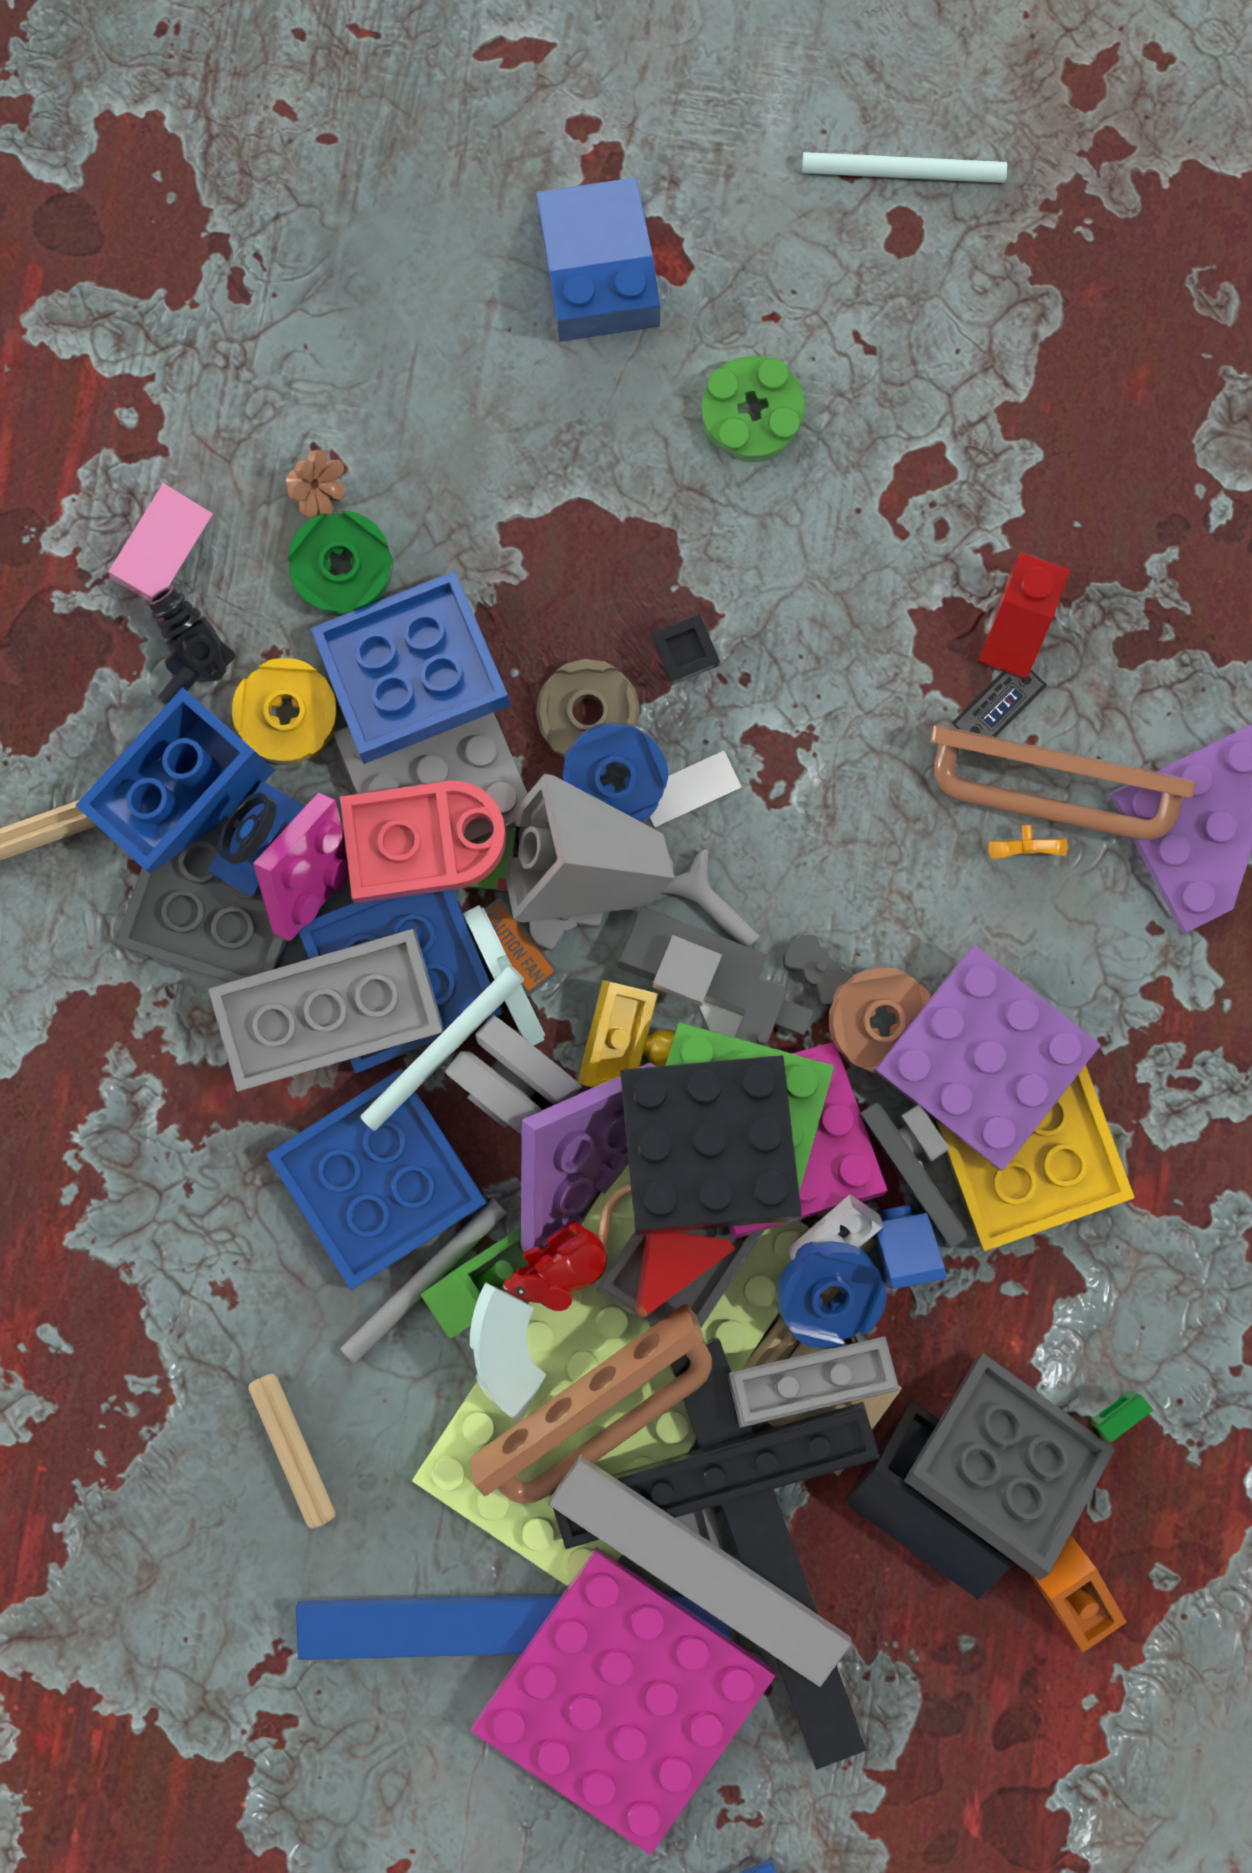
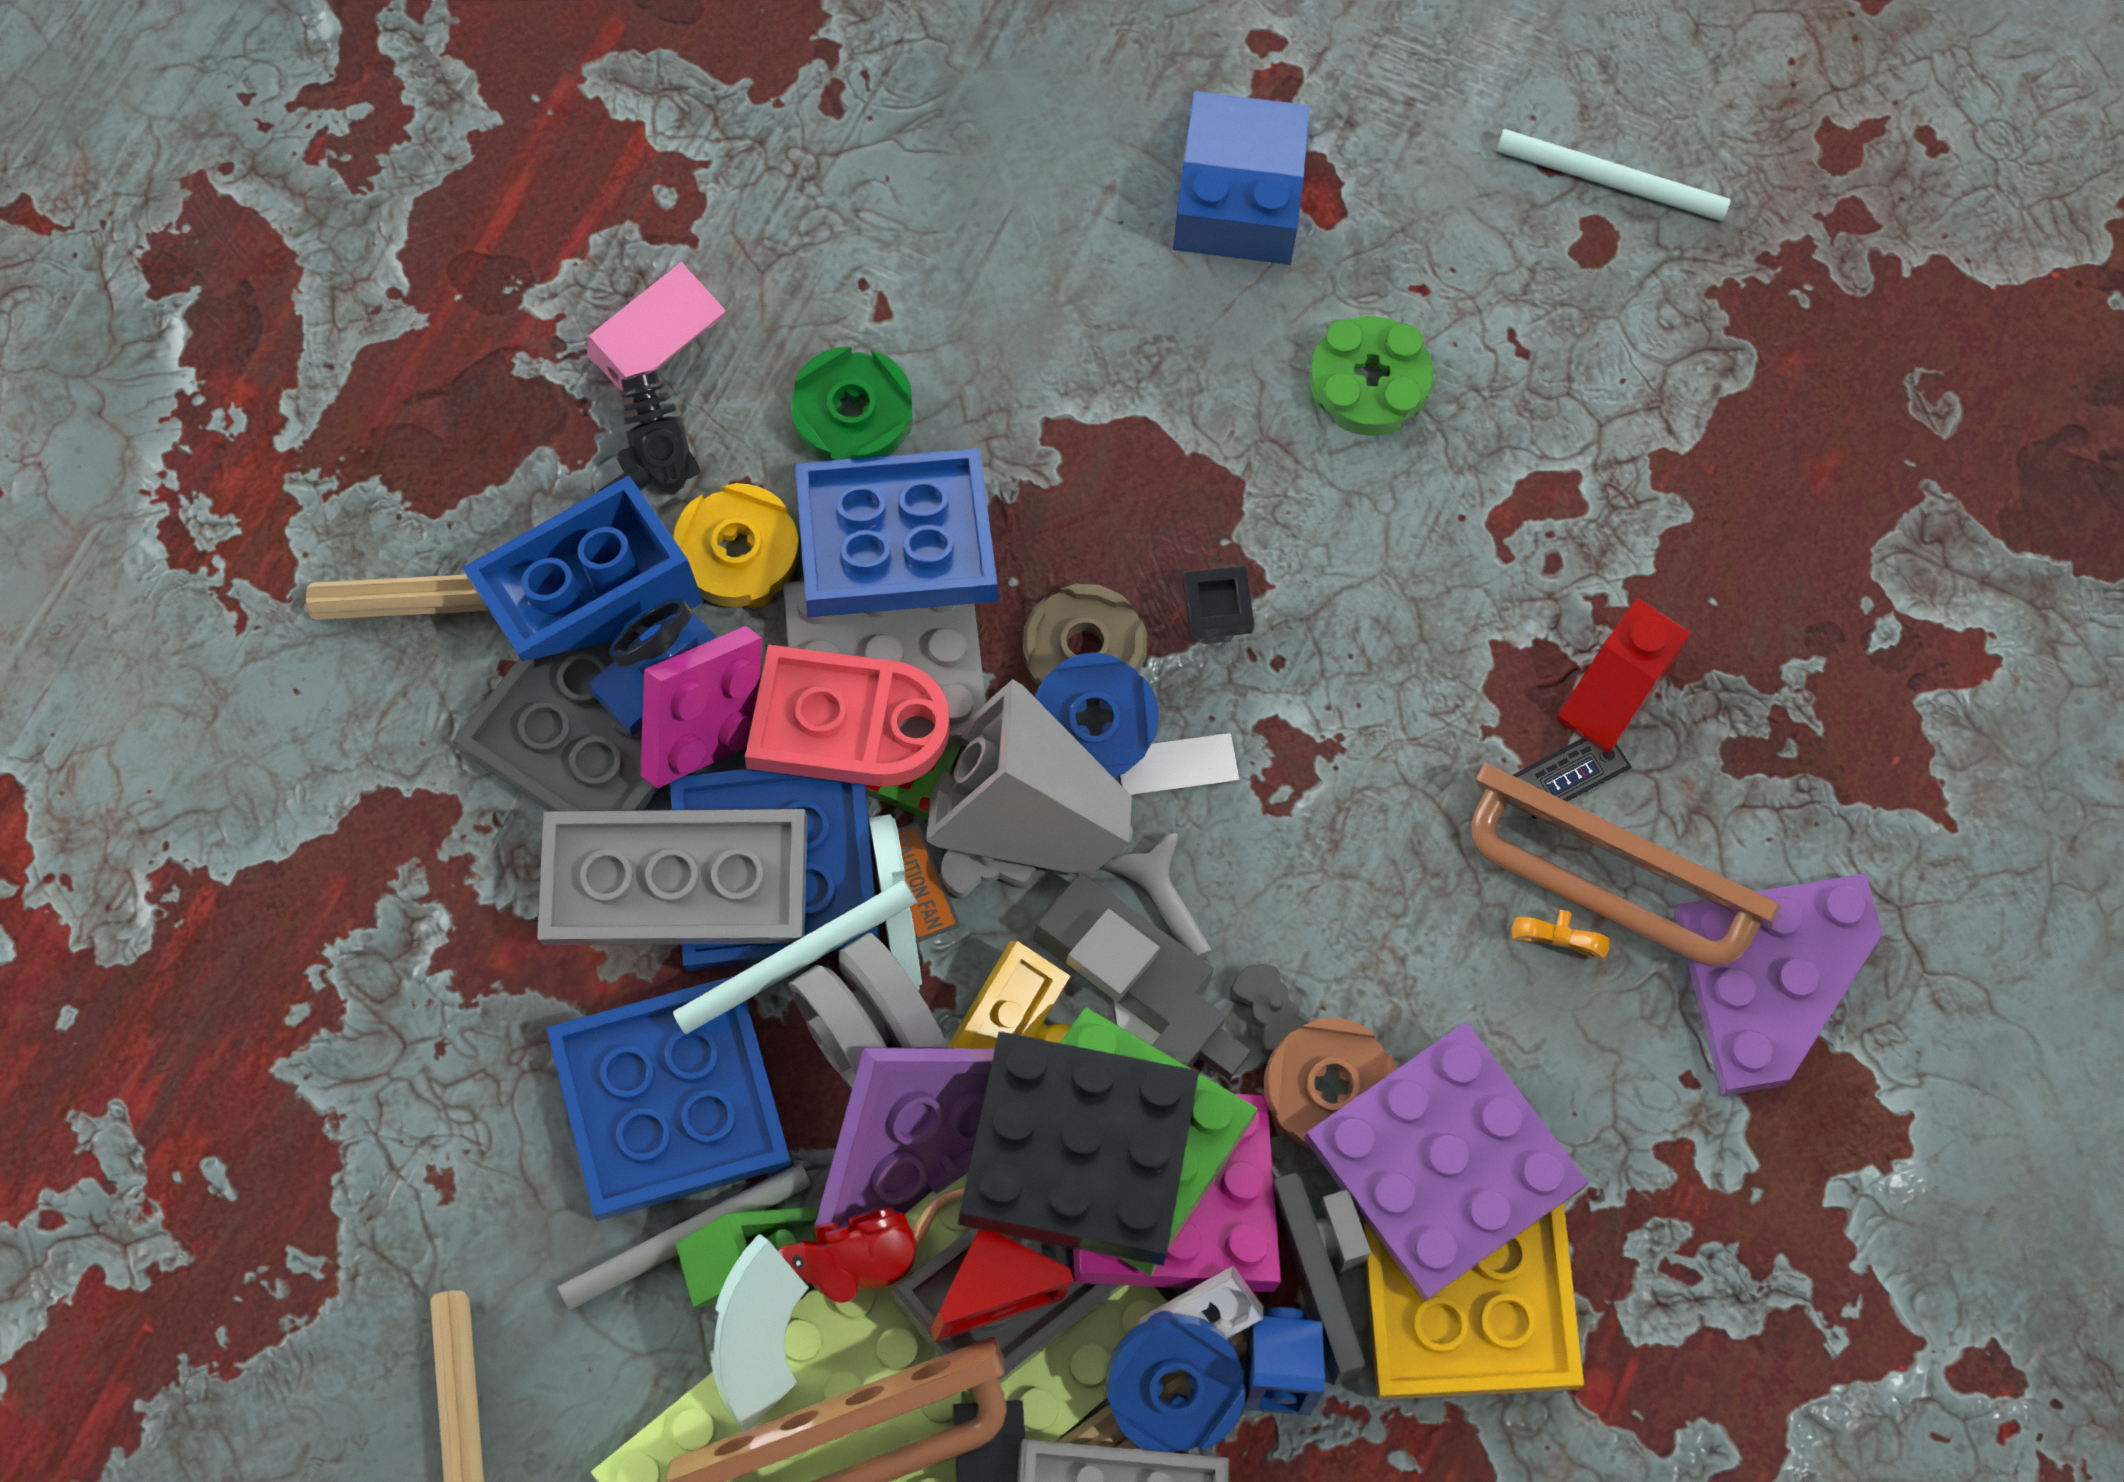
camera: 10 degrees right, 15 degrees down
nougat plant [286,450,345,519] -> none

